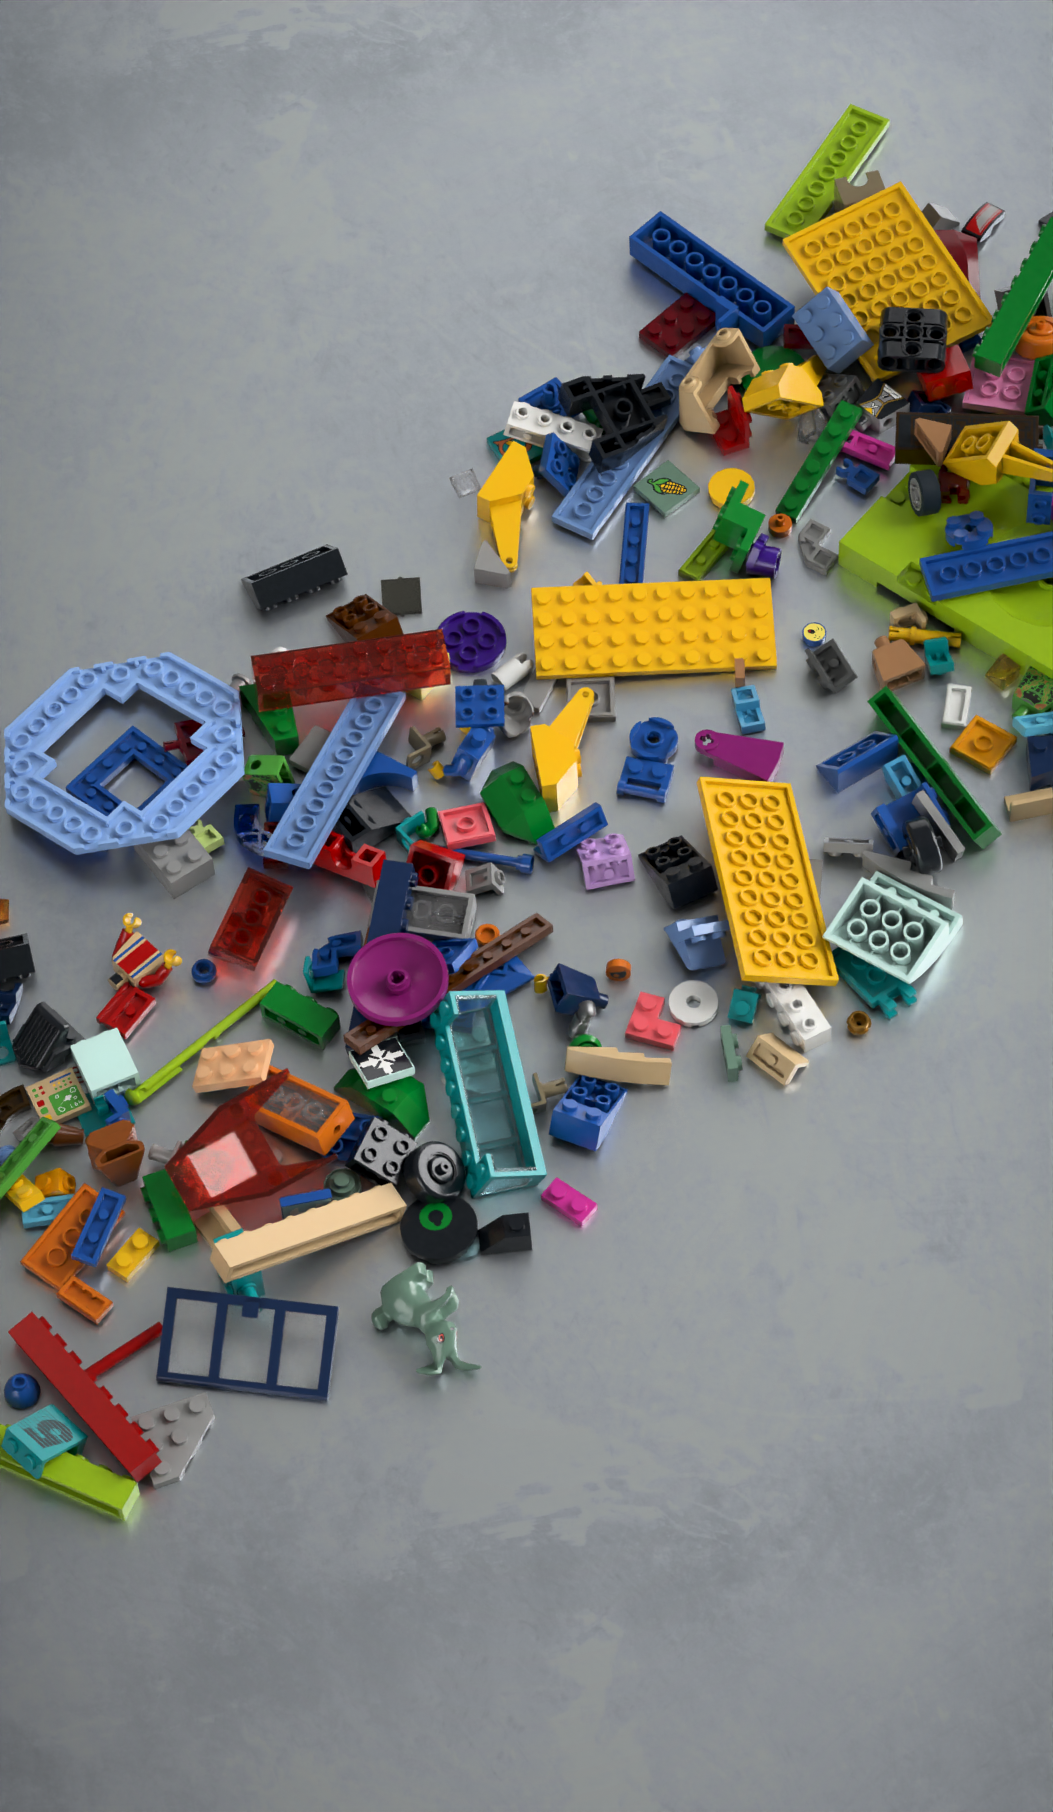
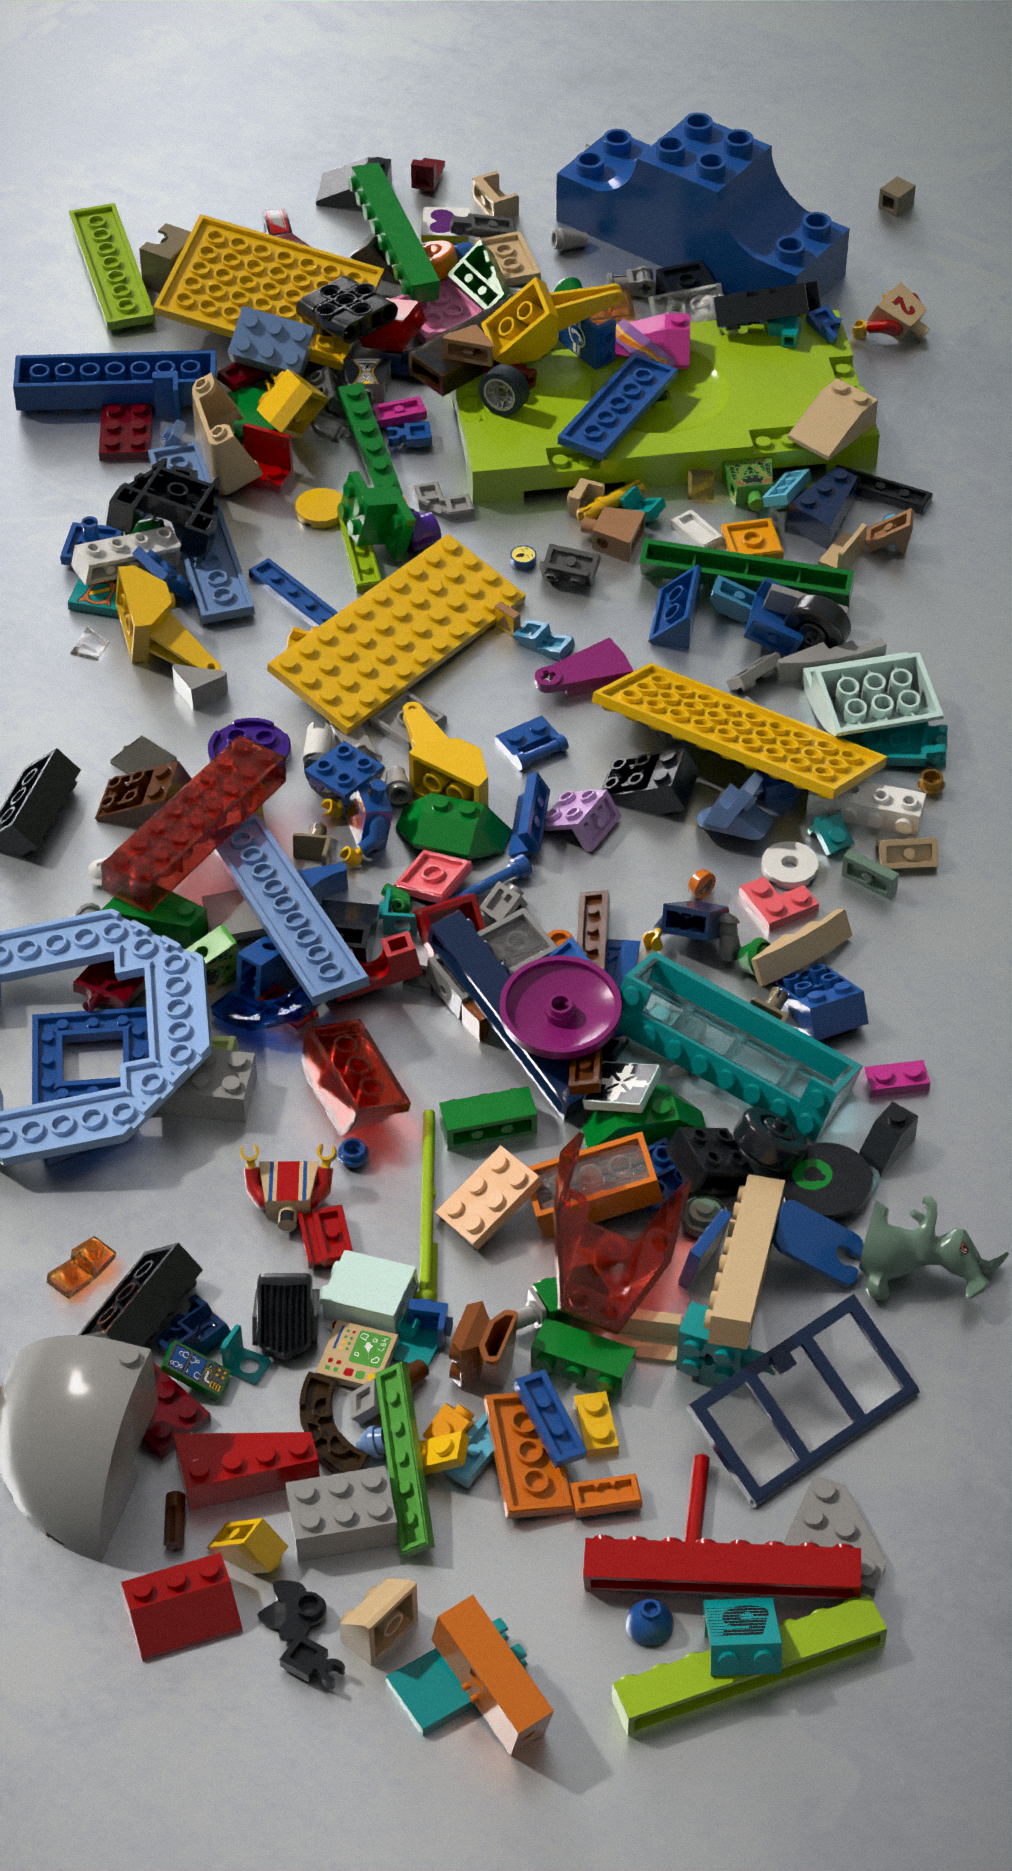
camera: 50 degrees left, 10 degrees down
teal bracket [303,956,346,993] -> none
blue plate [312,930,363,978] -> none
blue plate [629,717,678,763] -> none
sand green tile [633,460,700,518] -> none
blue plate [945,511,993,550] -> none
none -> light grey cone [386,766,413,805]
none -> blue piece [773,1200,864,1287]

